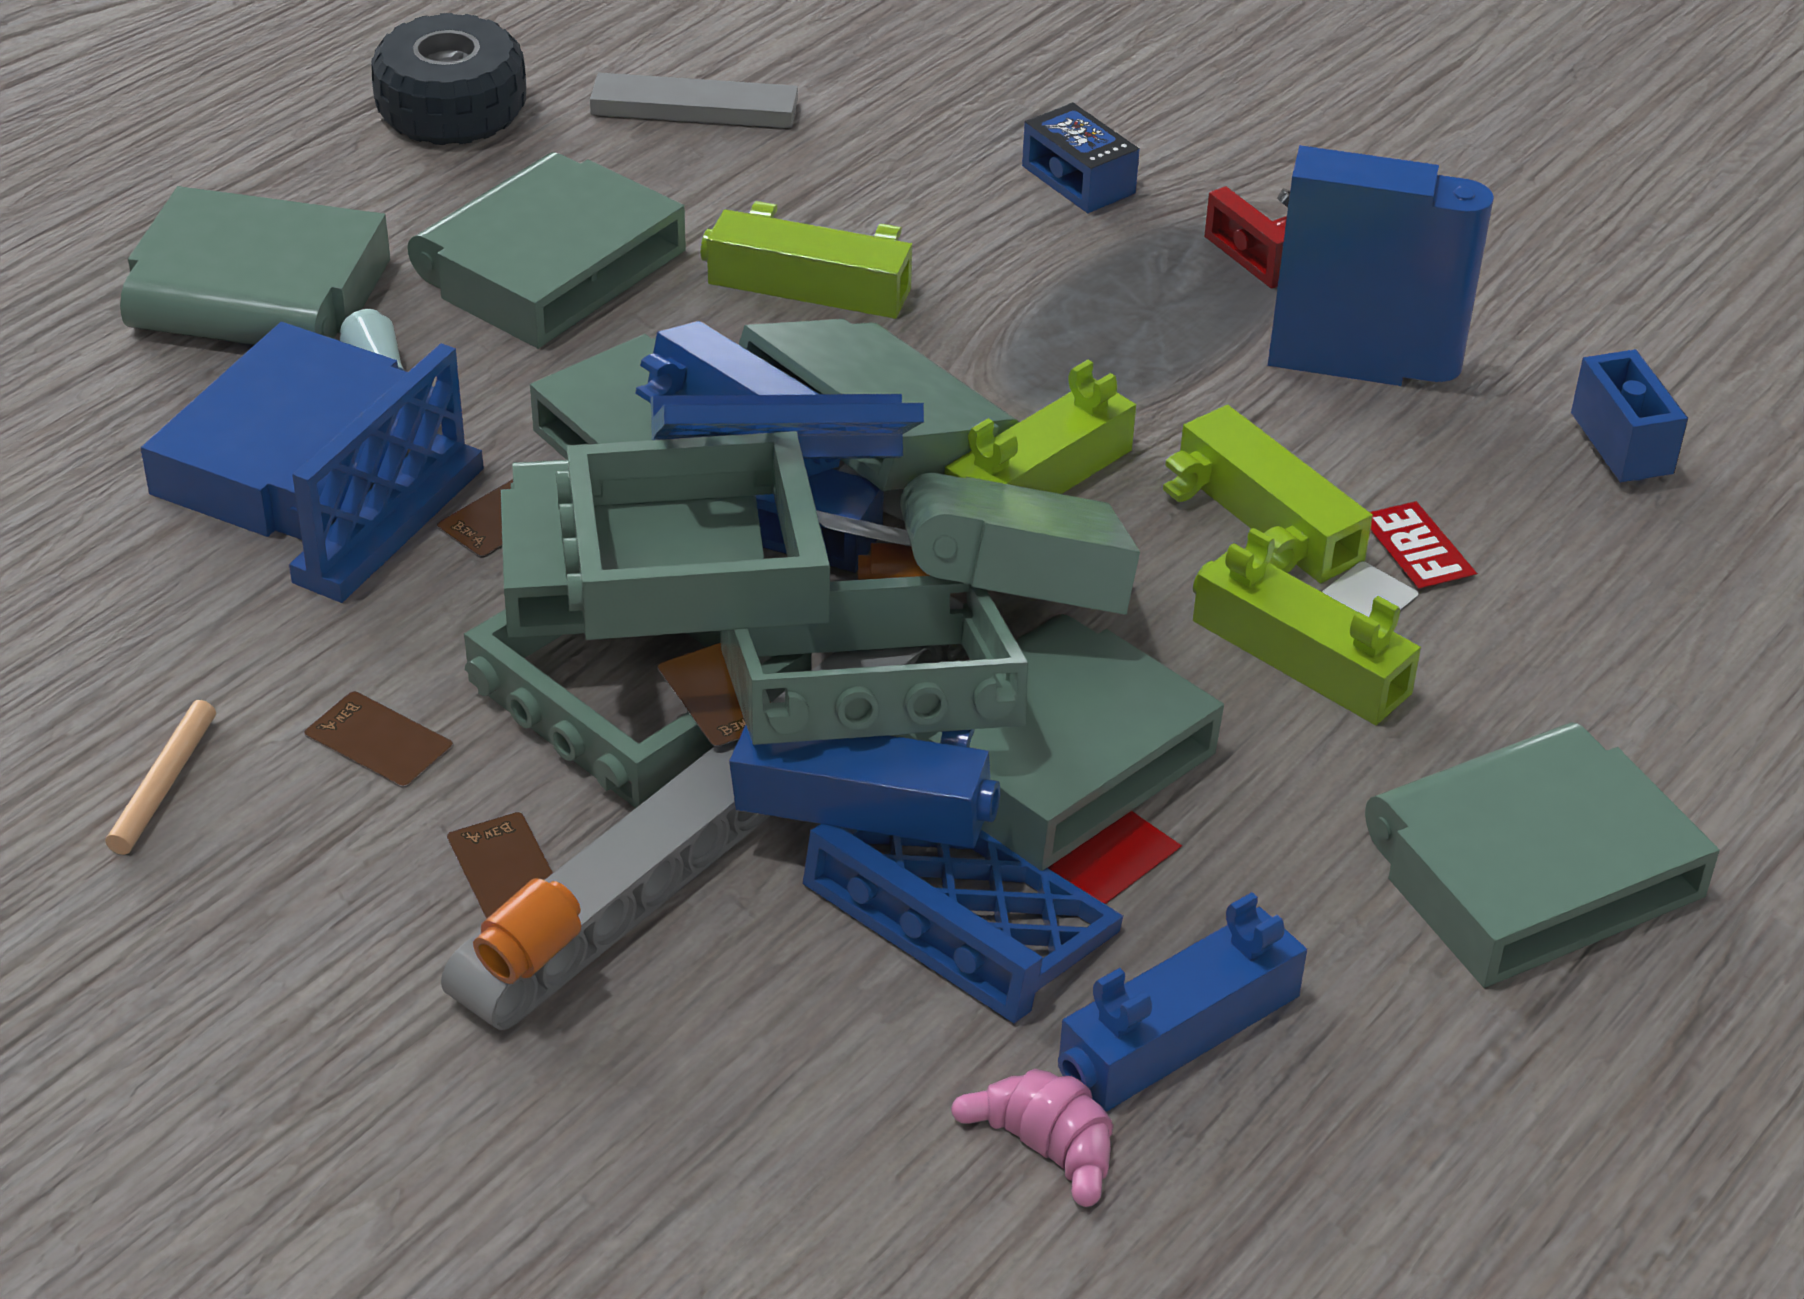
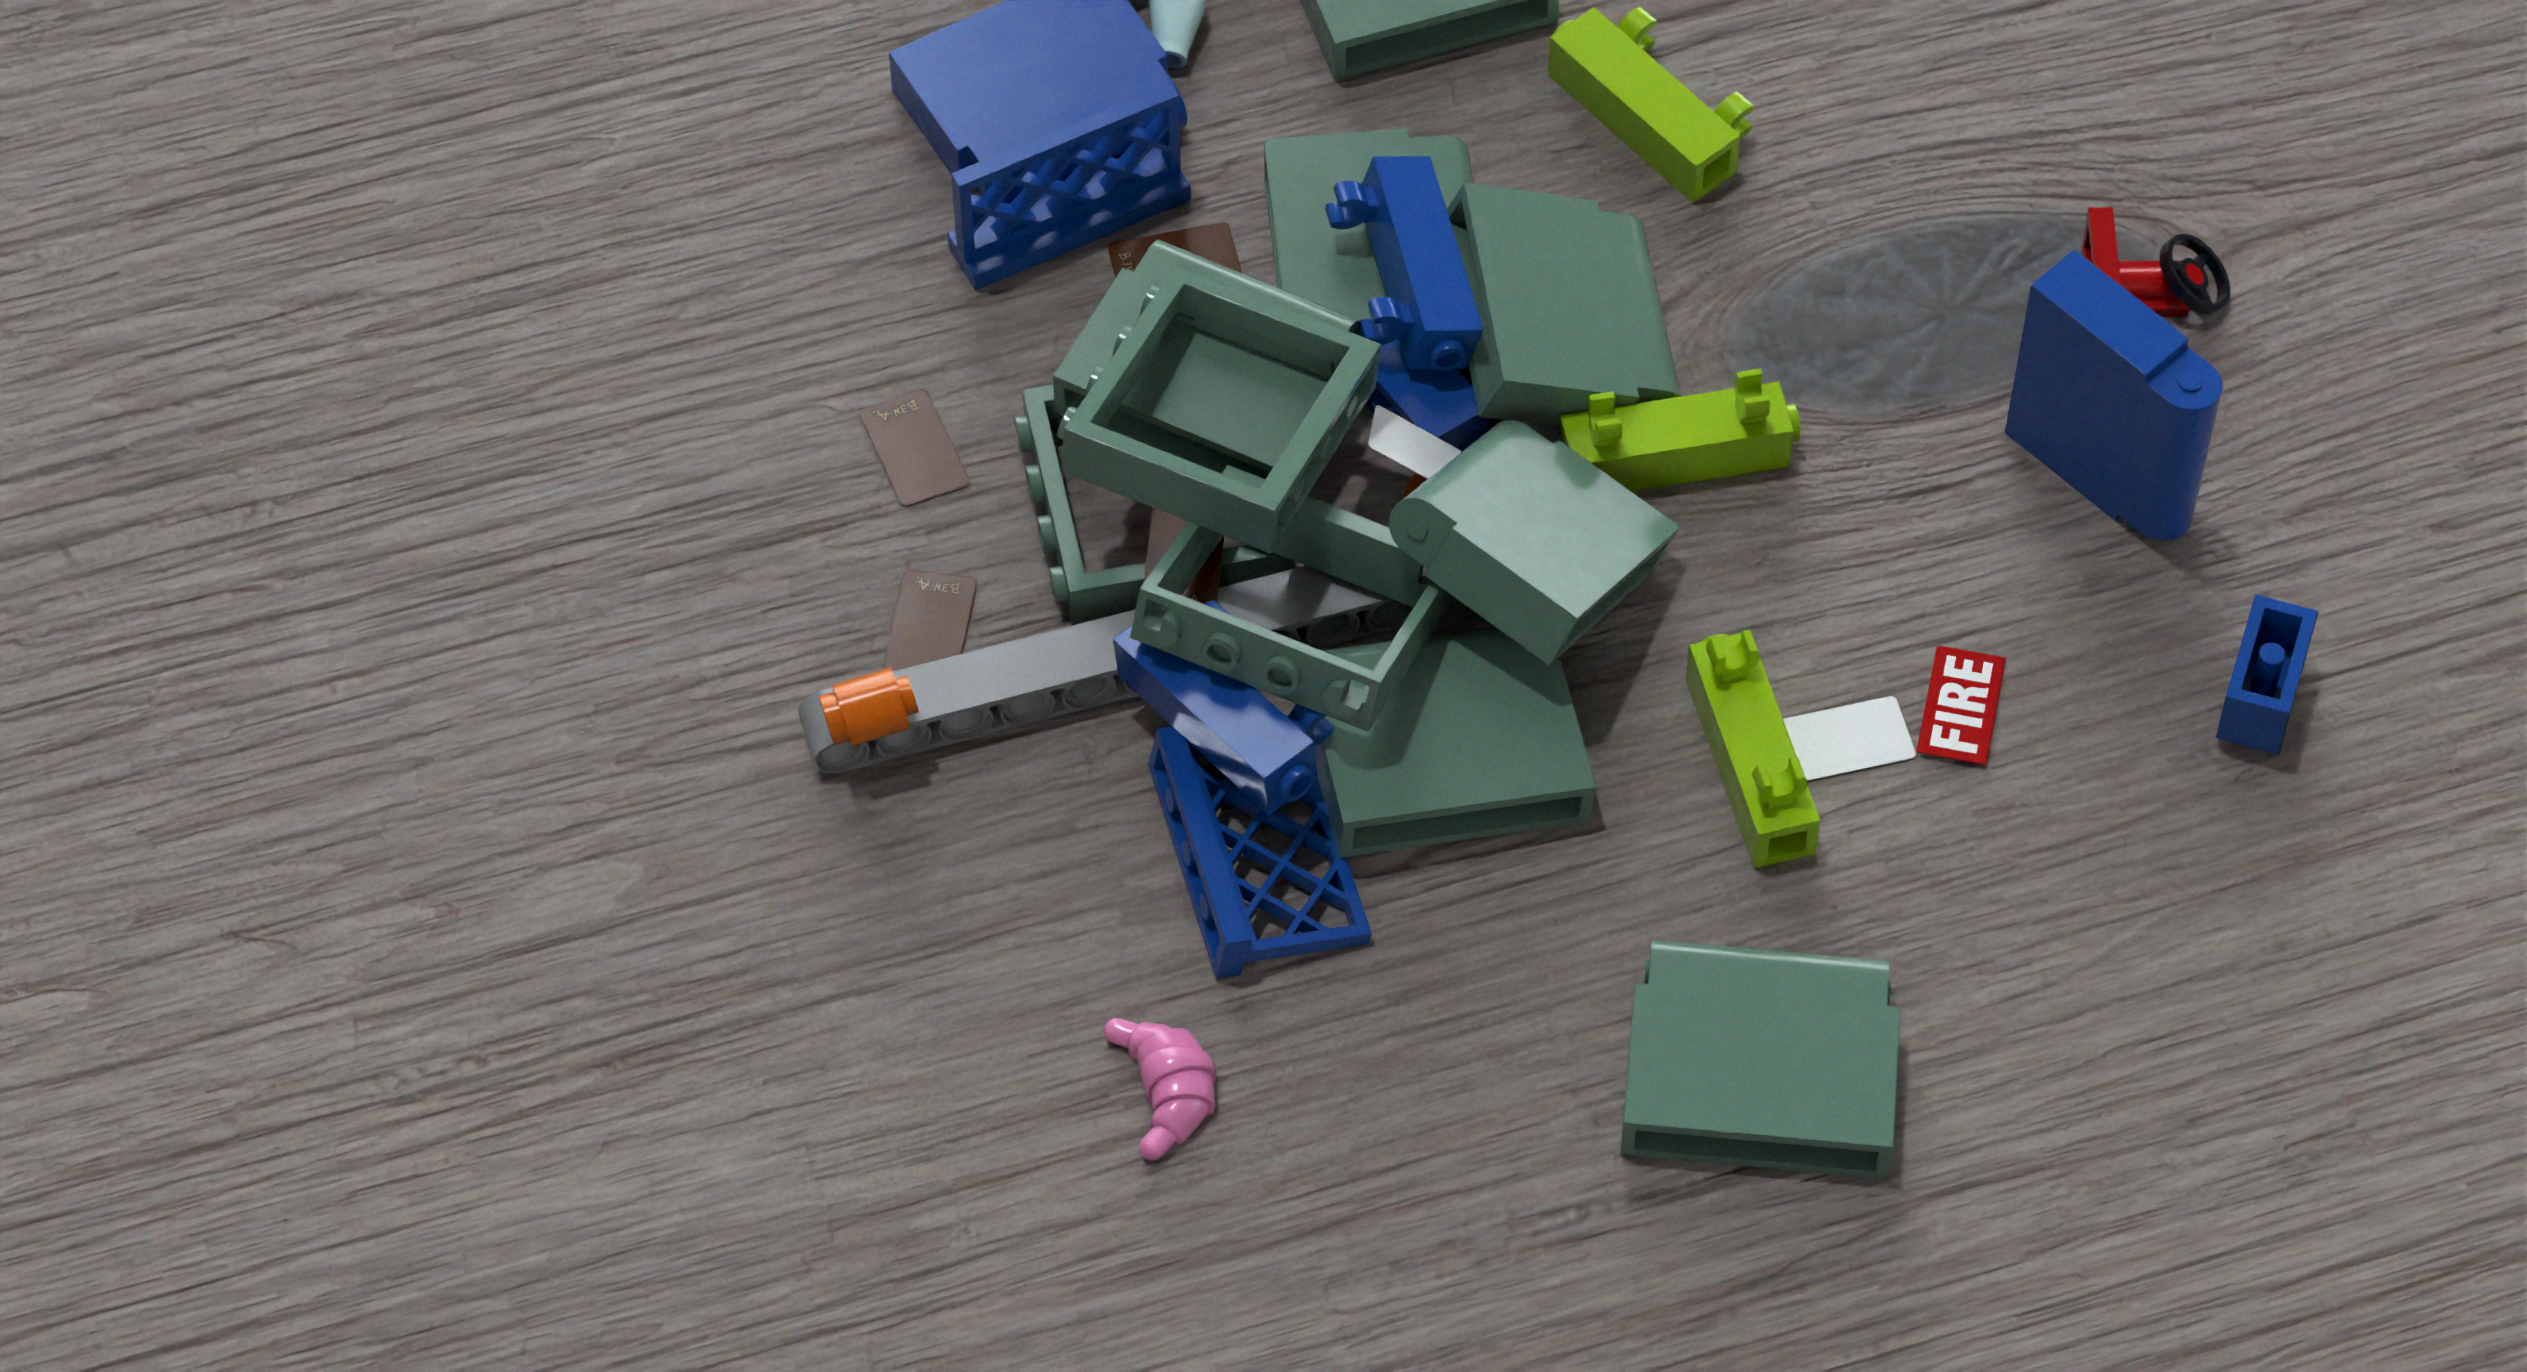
camera: 35 degrees right, 15 degrees up
light nougat bar [105,700,216,855] -> none
blue fence [651,394,924,459] -> none
brick [1022,102,1140,214] -> none
red sticker [1047,811,1182,904] -> none
blue brick [1058,892,1307,1112] -> none
lime brick [1163,404,1373,584] -> none

